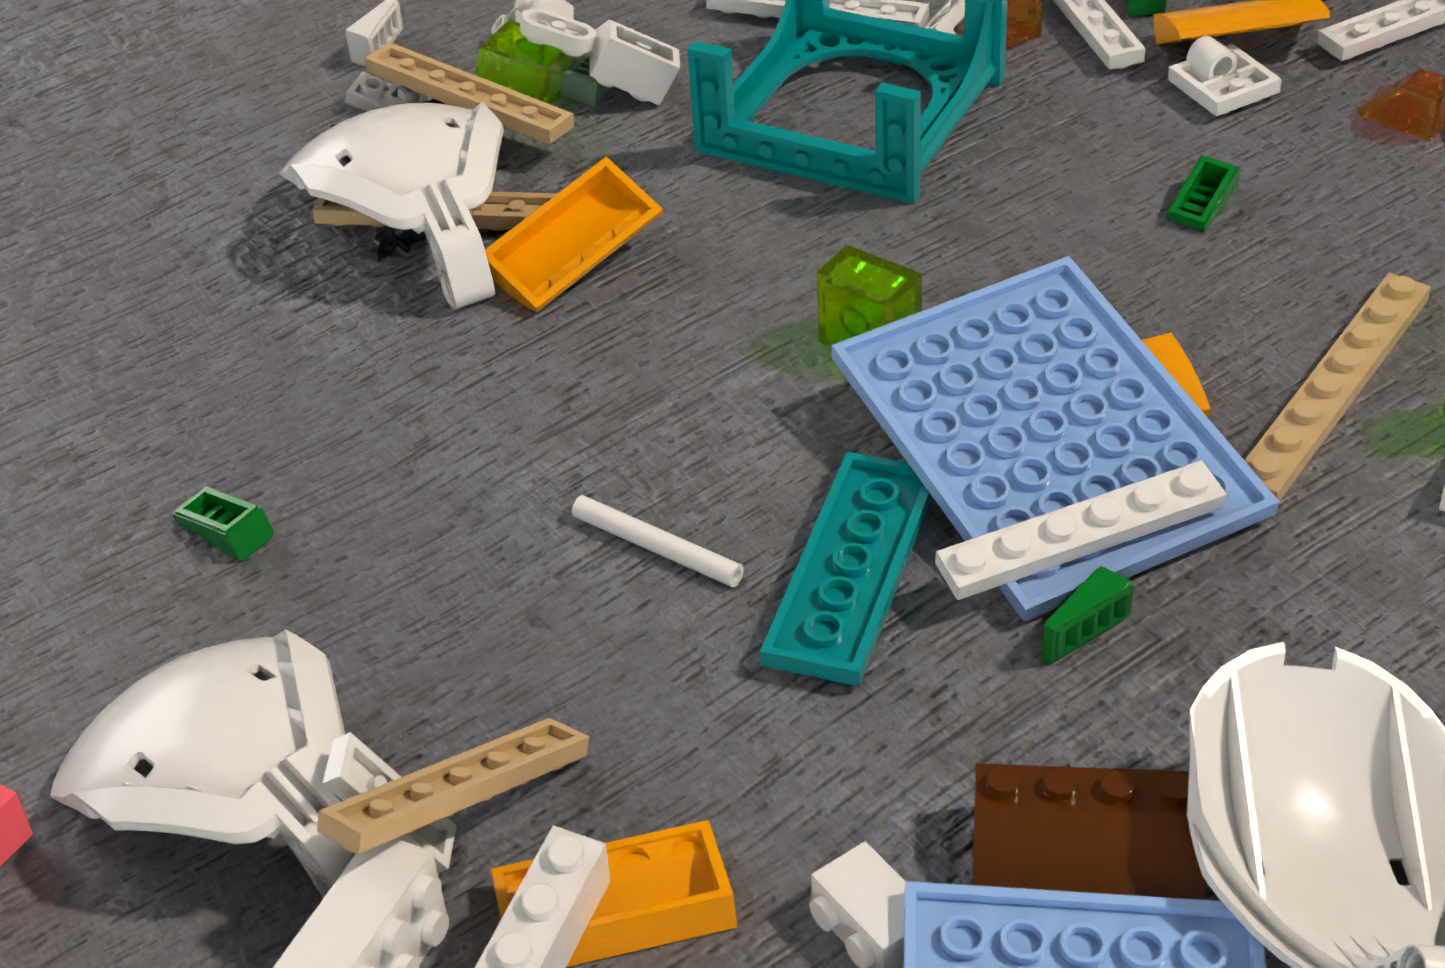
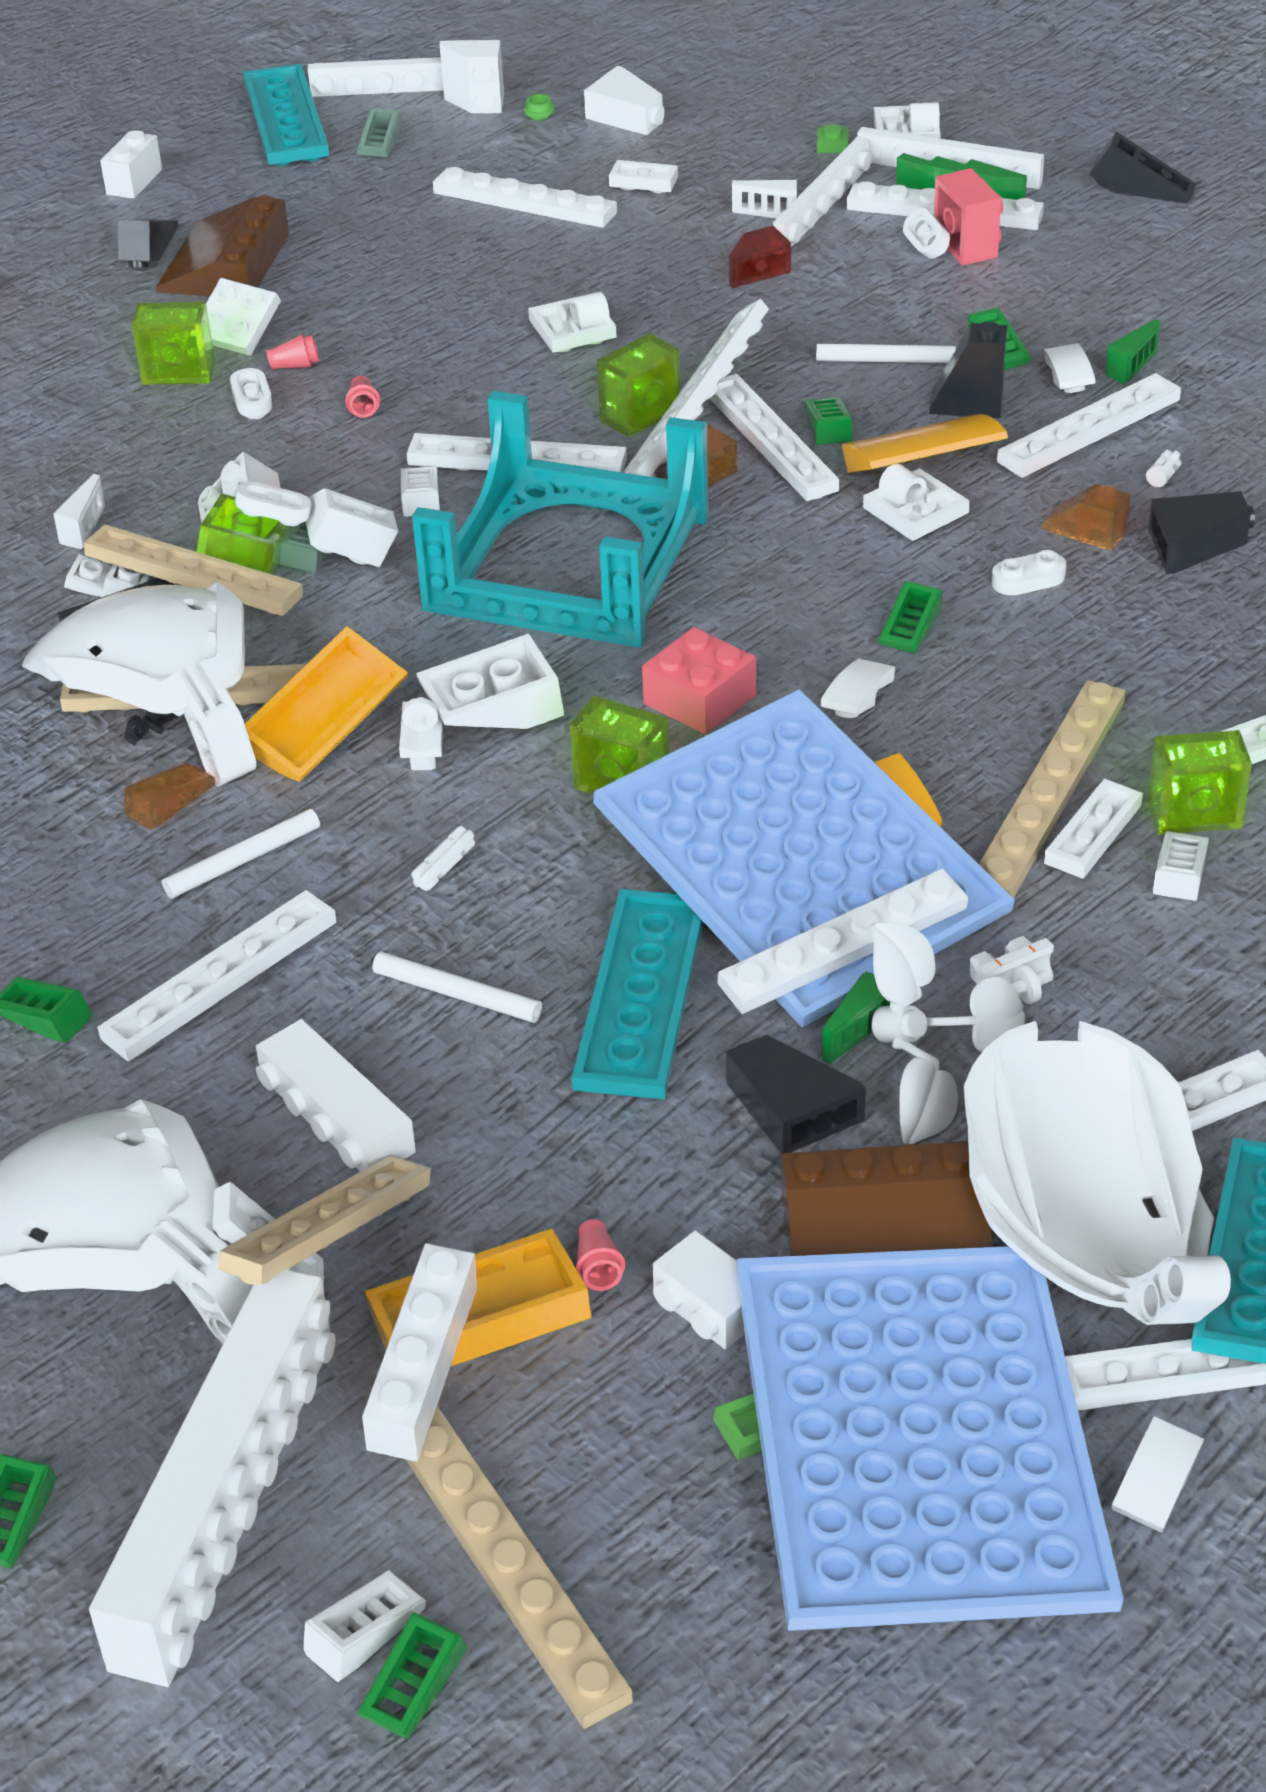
camera: 10 degrees left, 0 degrees up
none -> white plate [98,890,336,1062]
none -> clear orange slope [125,762,215,830]
none -> white piece [162,809,320,899]
none -> white brick [256,1019,416,1172]
none -> white hips [399,697,443,770]
none -> white slope [401,466,440,517]
none -> white axle [411,826,475,891]
none -> white slope [416,633,564,729]
none -> coral cone [576,1219,625,1291]
none -> coral brick [642,627,757,735]
none -> black slope [726,1034,866,1154]
none -> white slope [821,659,895,718]
none -> white plant [870,922,1025,1144]
none -> white hips [970,936,1054,1004]
none -> white plate [992,550,1066,595]
none -> white plate [1044,779,1143,879]

